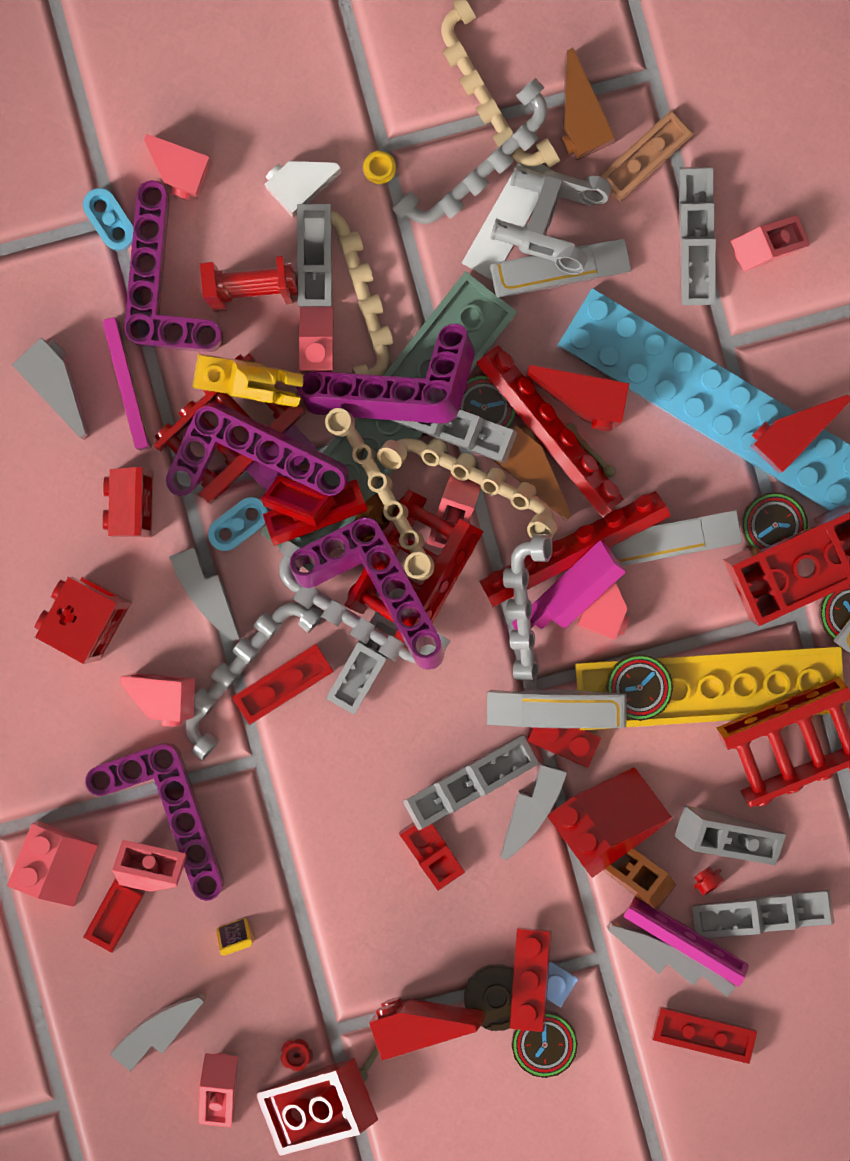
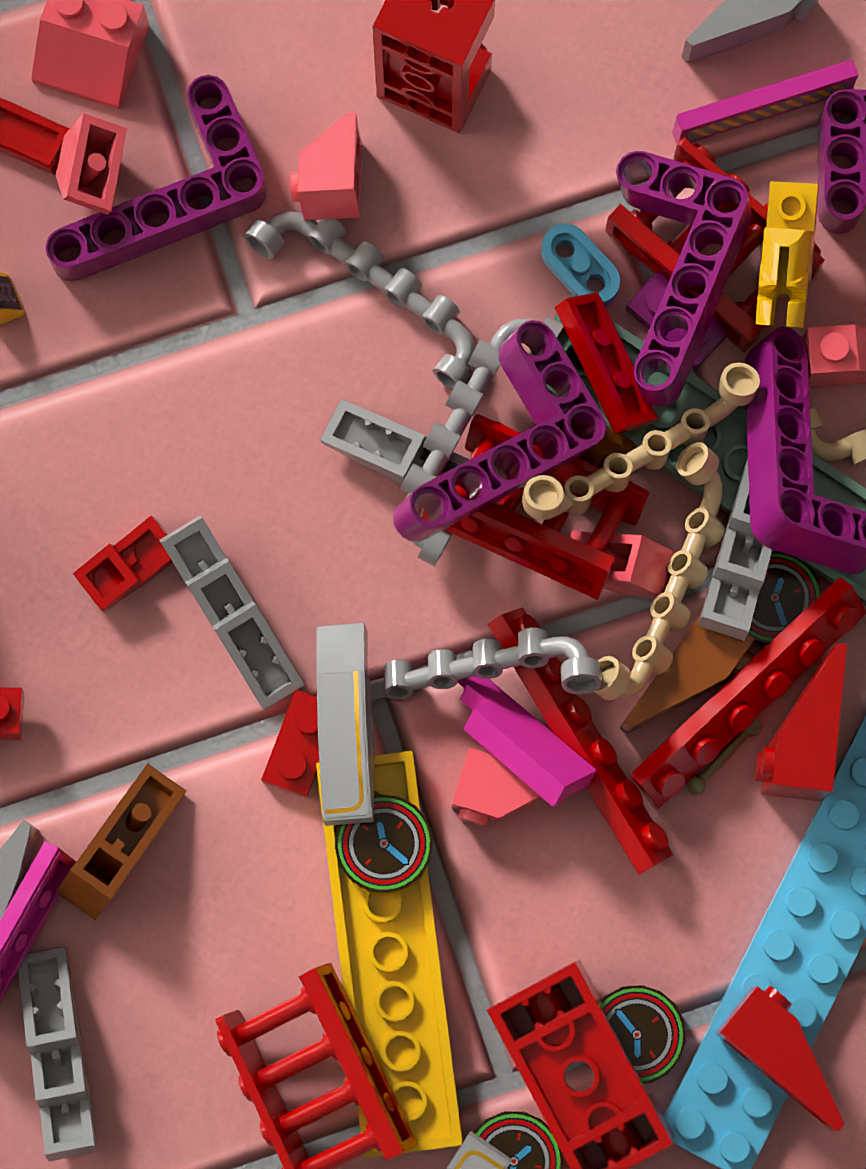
camera: 85 degrees right, 10 degrees down
slope [103,467,153,538] -> none
light grey slope [169,548,241,641] -> none
red plate [232,644,334,725] -> none
red tile [261,475,335,527] -> none
light grey slope [500,763,567,860] -> none
red slope [547,767,673,878] -> none
light grey slope [610,510,743,566] -> none
light grey slope [675,805,786,865] -> none
red plate [694,866,725,896] -> none

